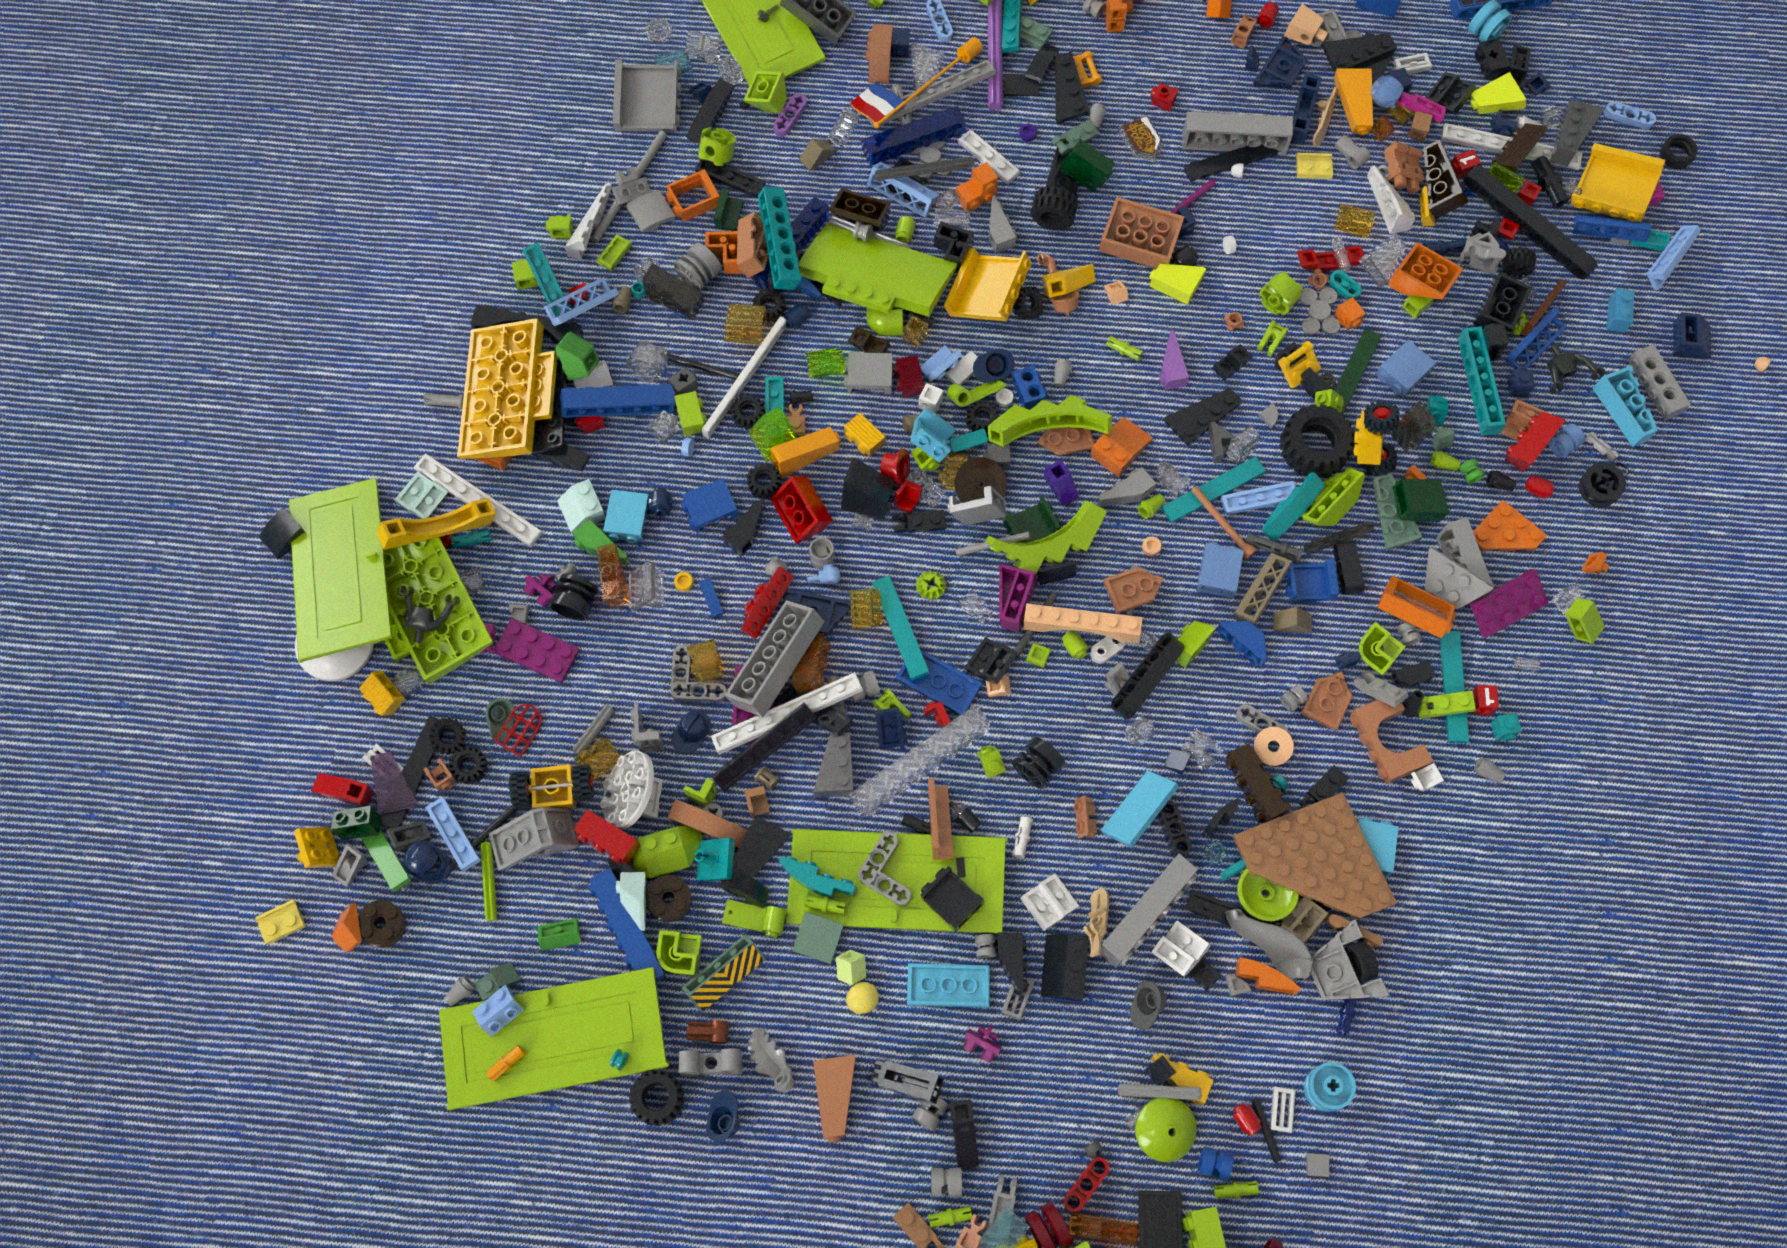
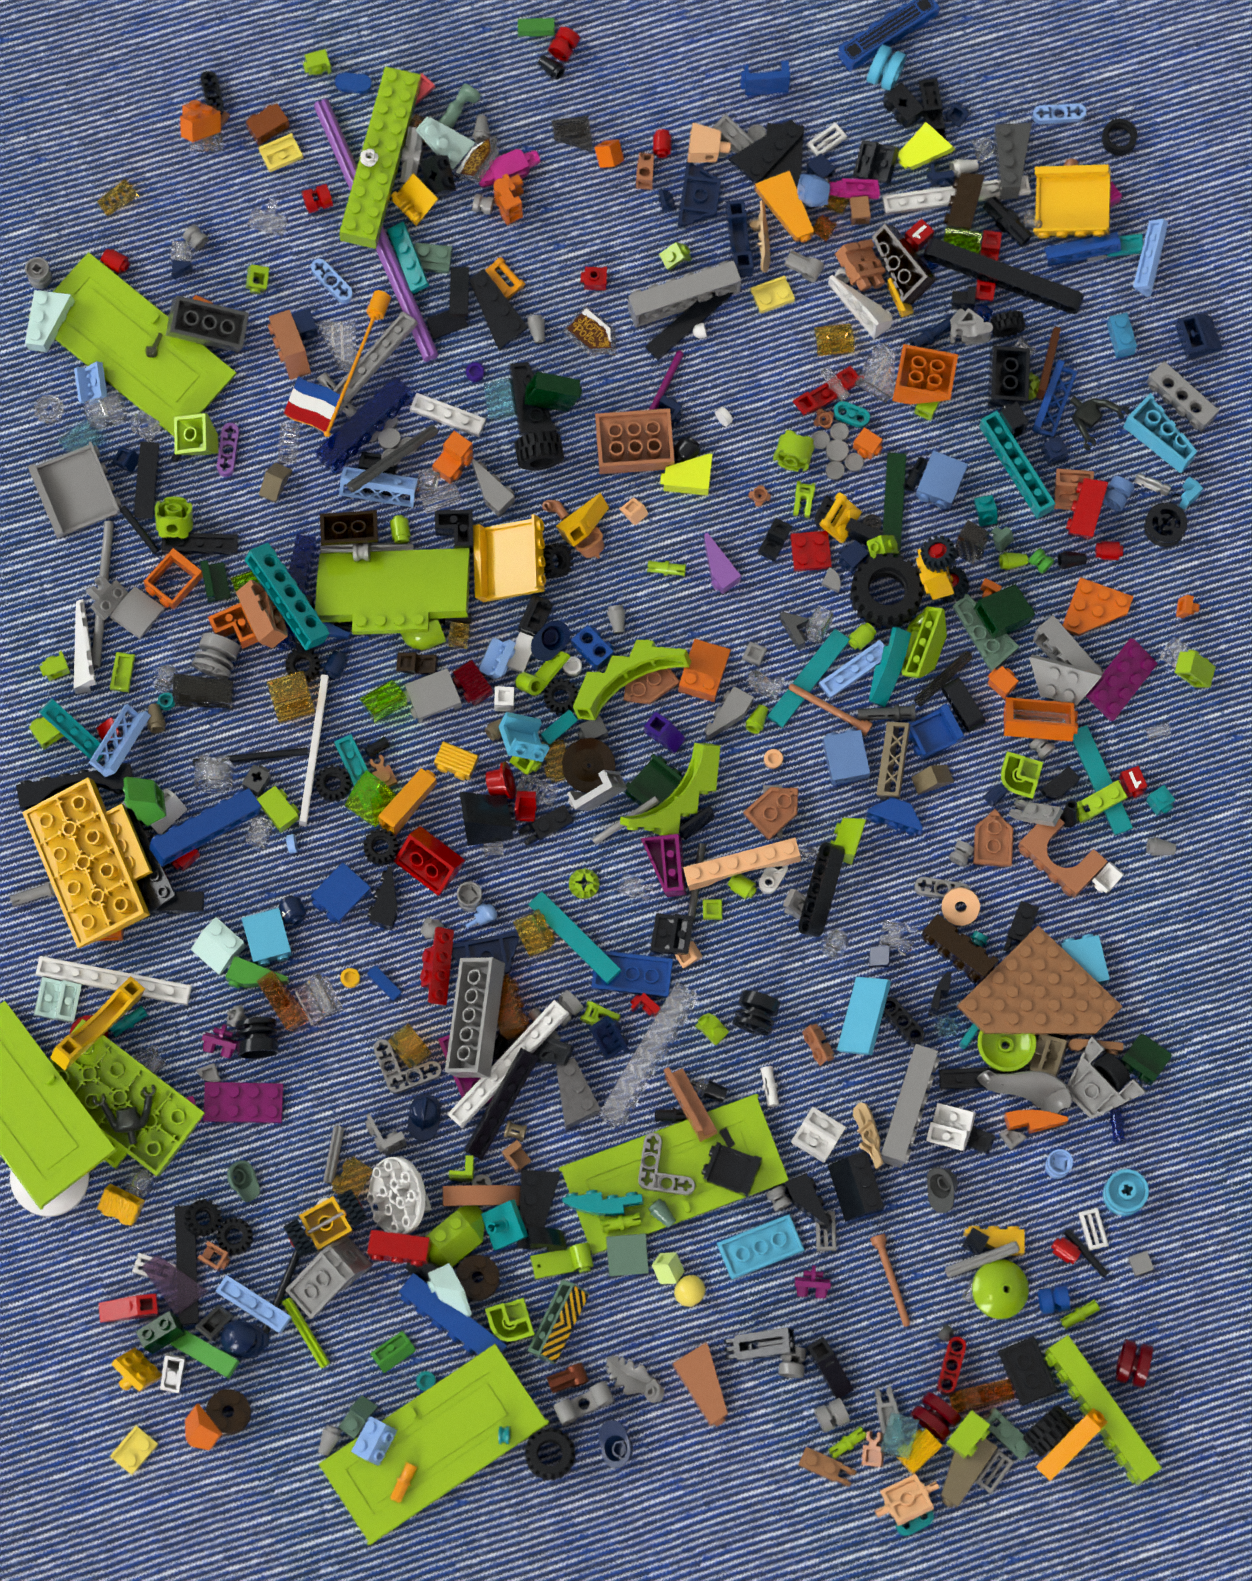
camera: 25 degrees left, 5 degrees up
red window [494,704,542,758] -> none
sand green plate [1051,119,1099,155] -> none
black wing [1163,388,1242,446] -> none
none -> light blue bracket [74,361,107,405]
none -> black bar [119,505,159,554]
none -> teal tile [416,1371,436,1392]
none -> clear light blue plate [484,377,516,421]
none -> black hinge [518,594,553,637]
none -> sand green cone [648,1198,676,1228]
none -> lime bracket [659,242,692,270]
none -> light grey tile [742,641,767,667]
none -> red plate [790,531,832,572]
none -> dark blue brick [839,540,869,573]
none -> lime brick [848,622,877,650]
none -> nougat piece [870,1234,910,1327]
none -> black axle [903,457,928,491]
none -> orange brick [987,666,1019,699]
none -> light blue wheel [1045,1149,1073,1179]
none -> dark green bracket [1120,1034,1172,1086]
none -> medium azure bracket [1179,477,1203,510]

